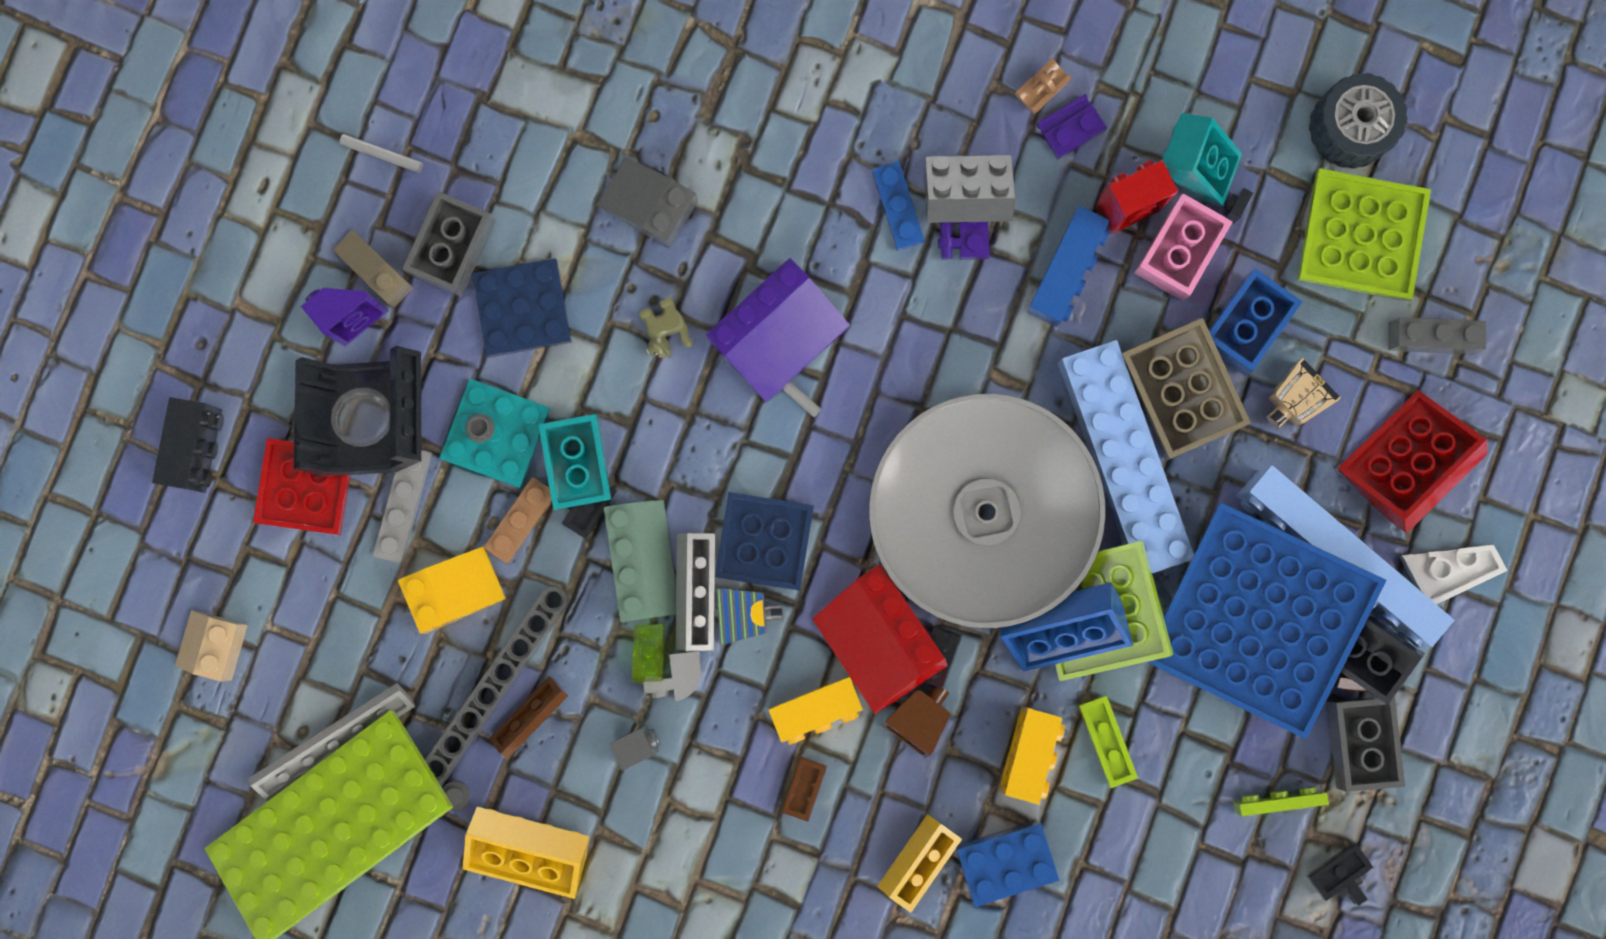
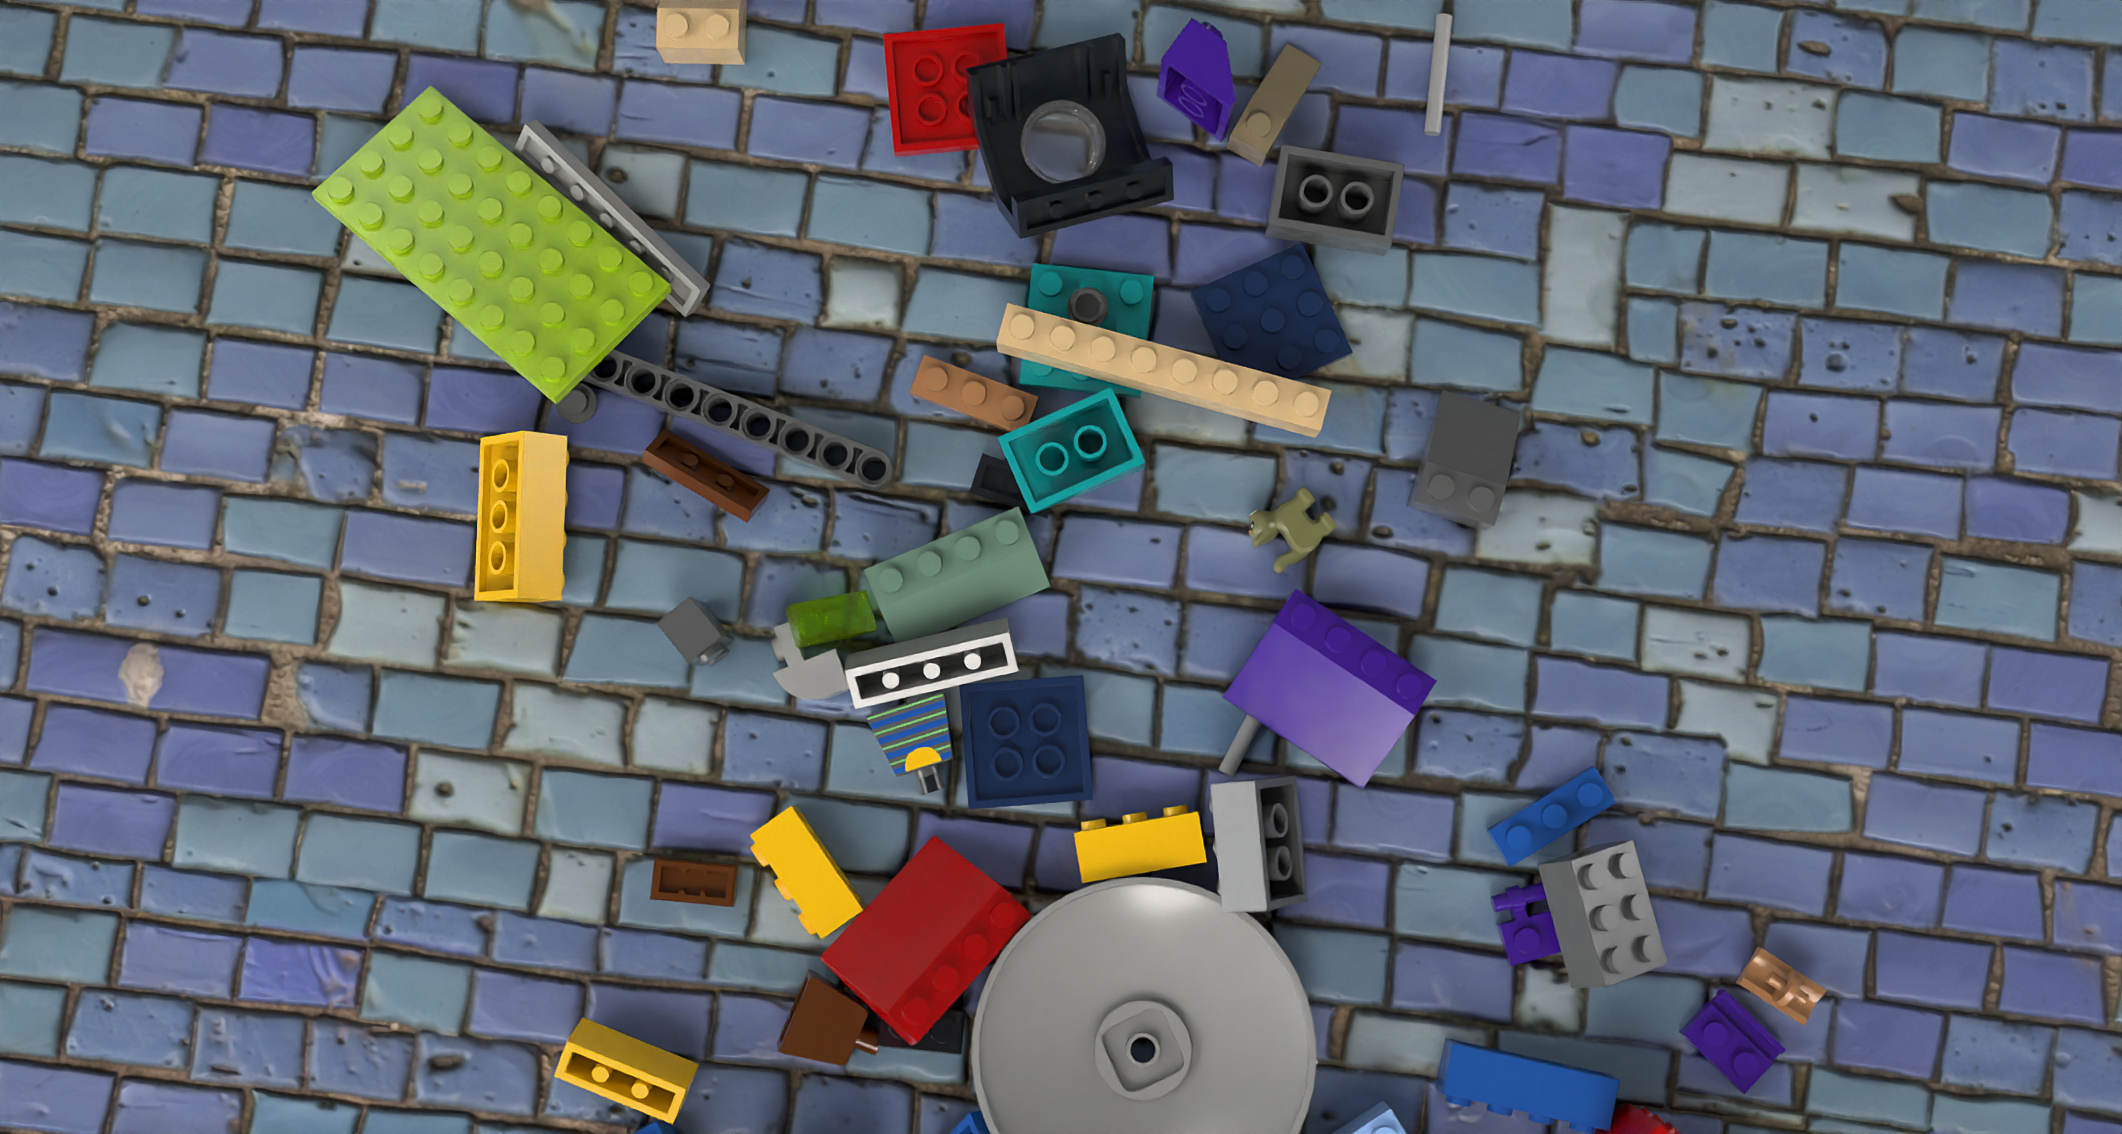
camera: 75 degrees right, 0 degrees up
light grey plate [373,450,432,564] -> none
yellow slope [398,546,506,634] -> none
none -> tan brick [996,303,1331,438]
none -> yellow brick [1074,804,1207,883]
none -> brick [1209,775,1308,912]

